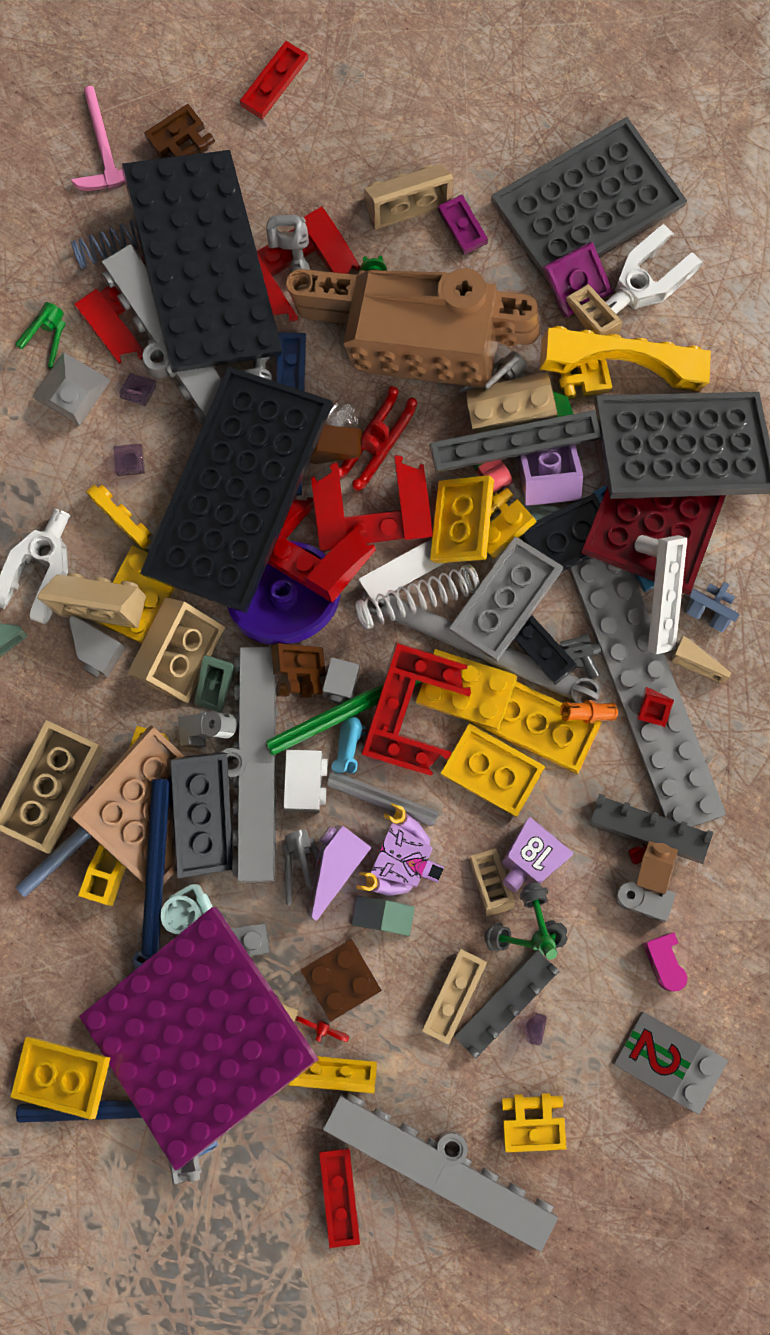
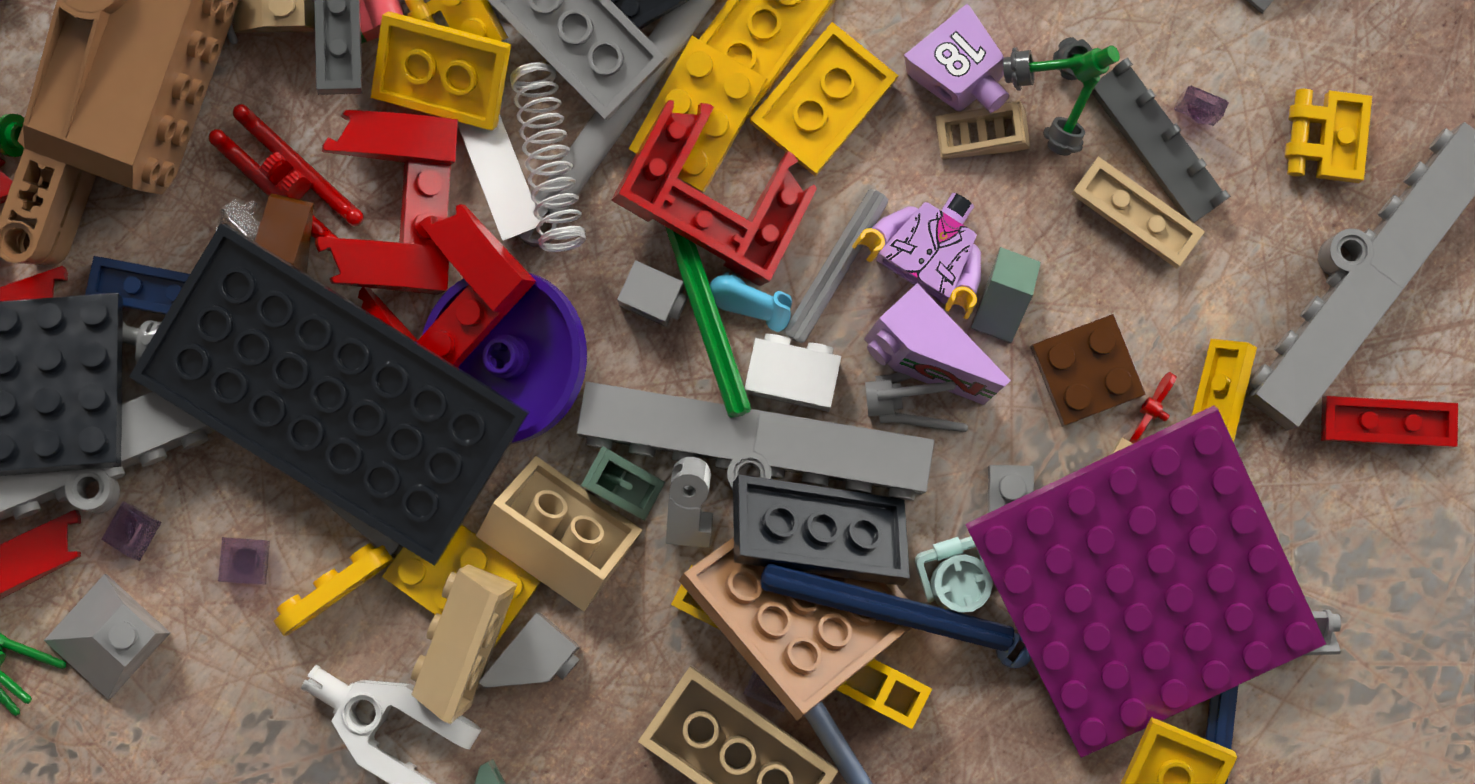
camera: 80 degrees left, 5 degrees up
reddish brown plate [271,643,326,698] -> none

